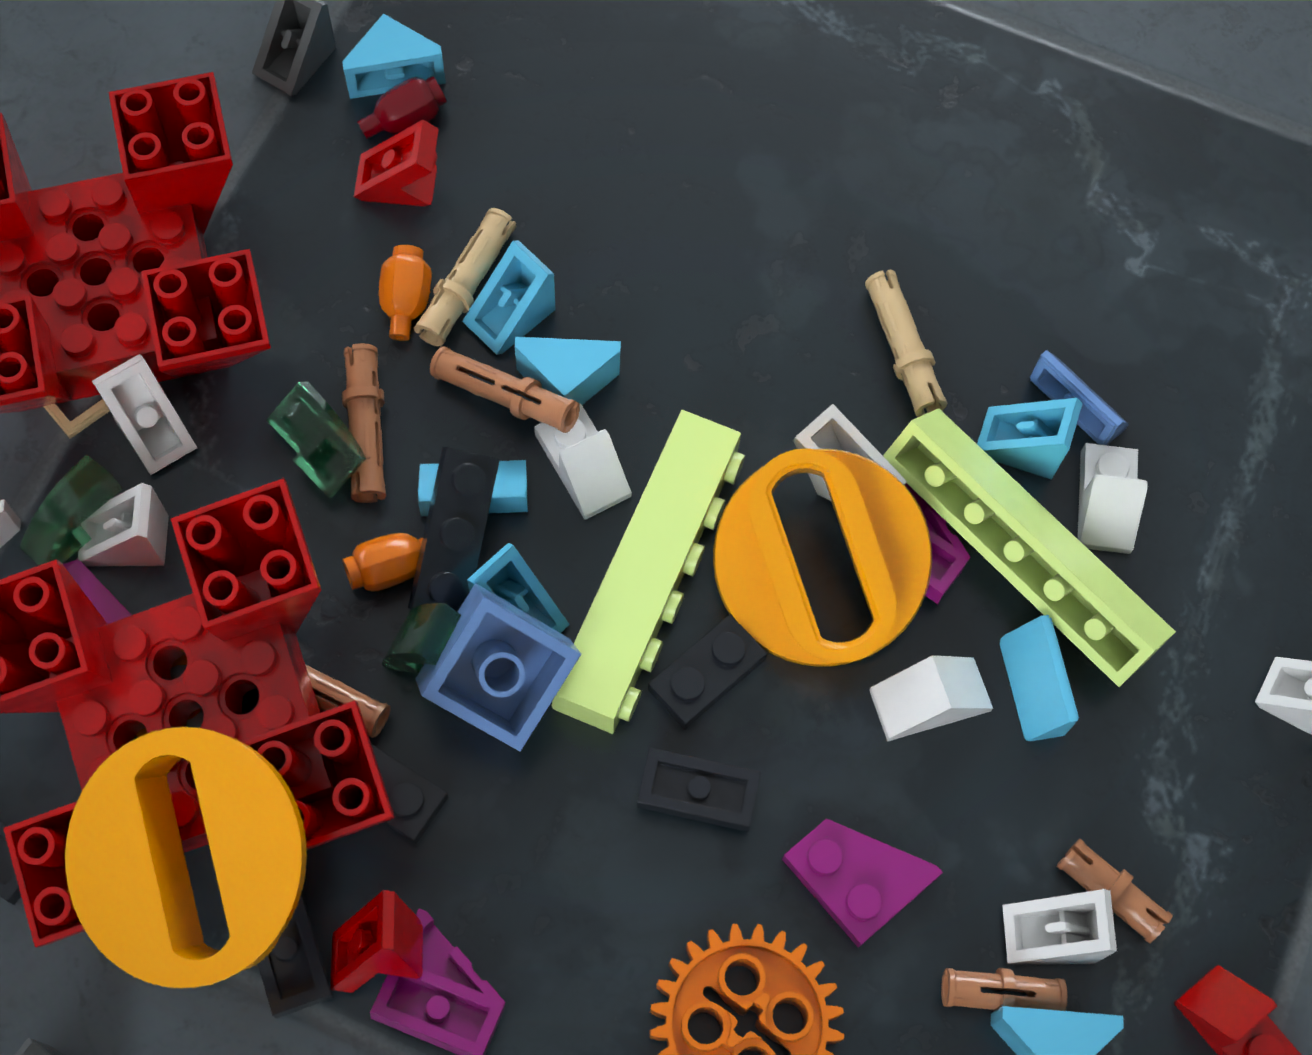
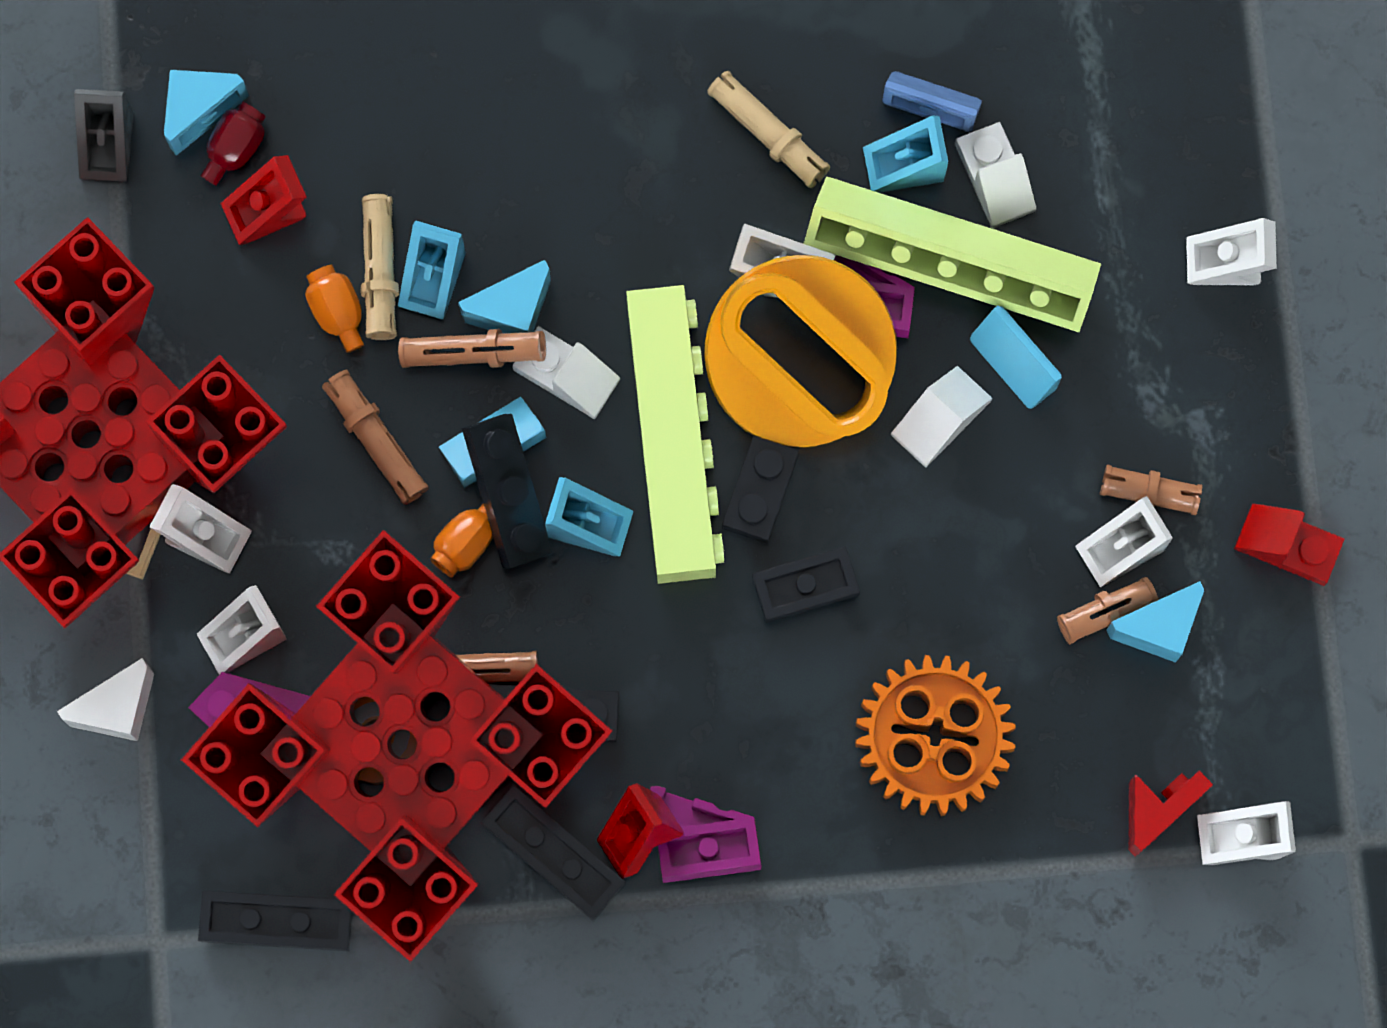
camera: 25 degrees left, 10 degrees up
clear green slope [20,455,123,566] -> none
light orange piece [65,727,307,988] -> none
clear green slope [266,381,366,498] -> none
slope [382,603,461,673] -> none
medium blue brick [416,583,581,751] -> none
magenta wing [782,818,943,948] -> none

